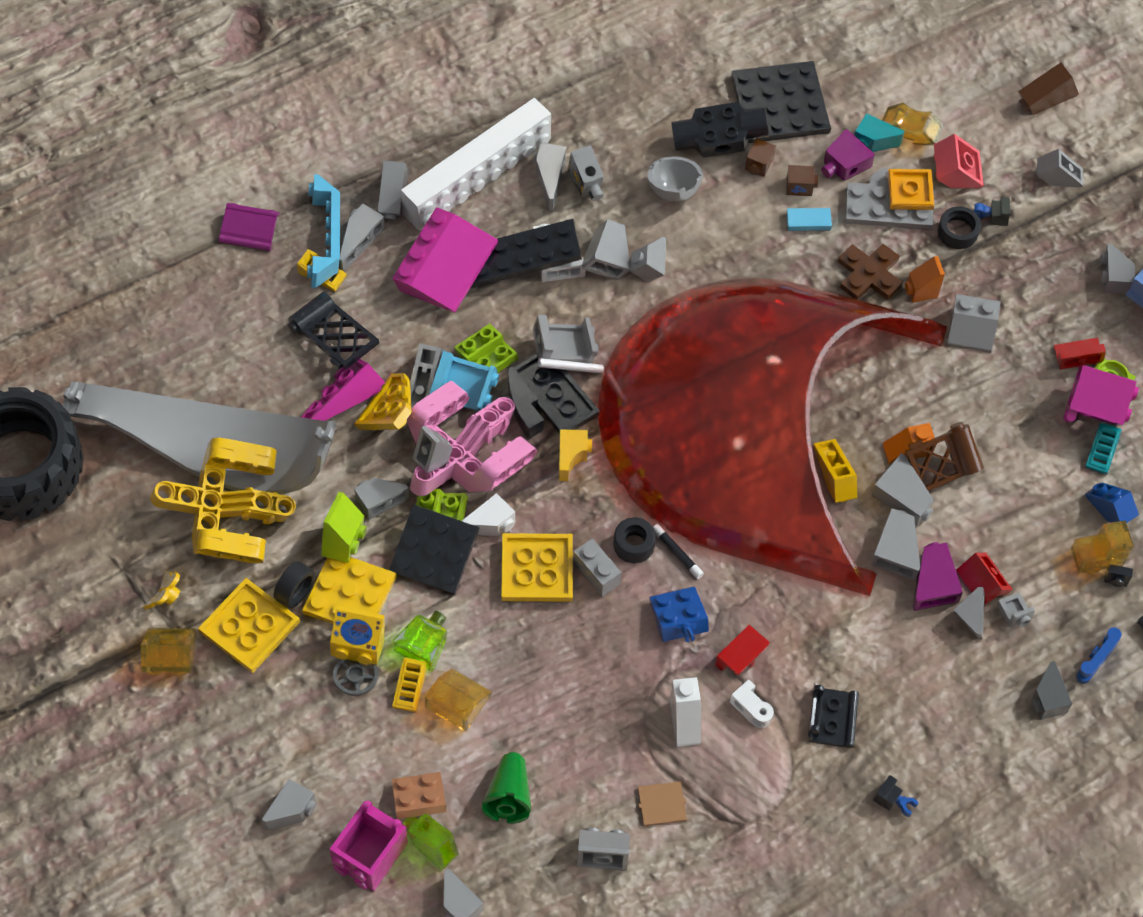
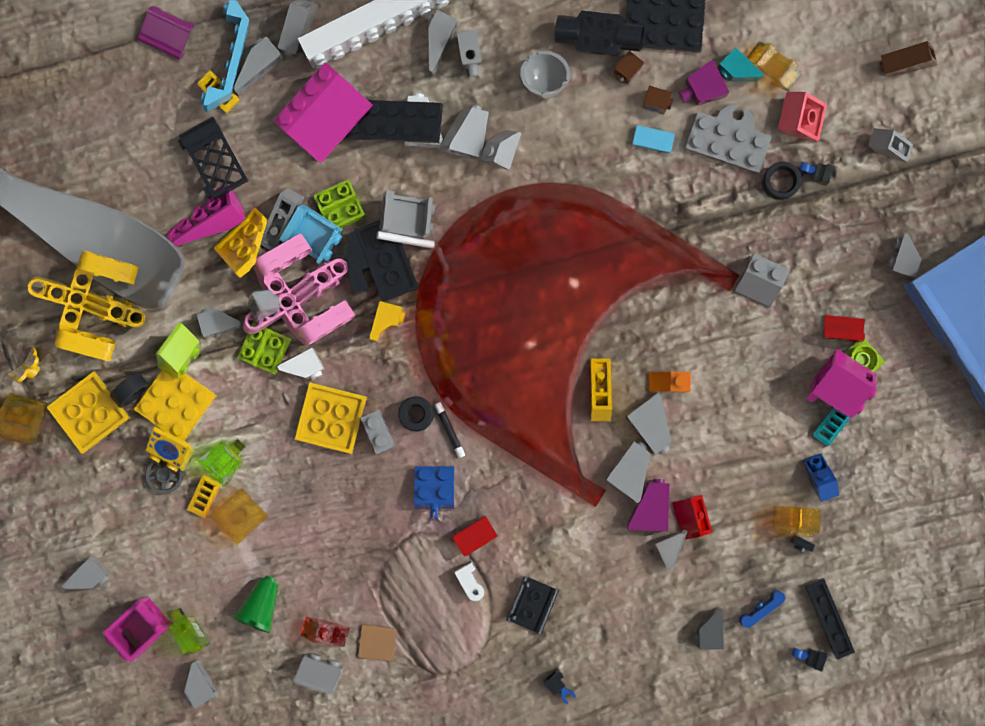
camera: 20 degrees right, 25 degrees up
black plate [389,504,480,595] -> none
nougat plate [392,772,447,819] -> none
white slope [669,677,701,747] -> none
reddish brown plate [837,244,903,301] -> none
light orange tile [887,169,934,210] -> none
orange slope [905,256,945,303] -> none
reddish brown piece [905,422,984,491] -> none
light grey bracket [997,592,1035,628] -> none
none -> clear red slope [300,617,350,647]

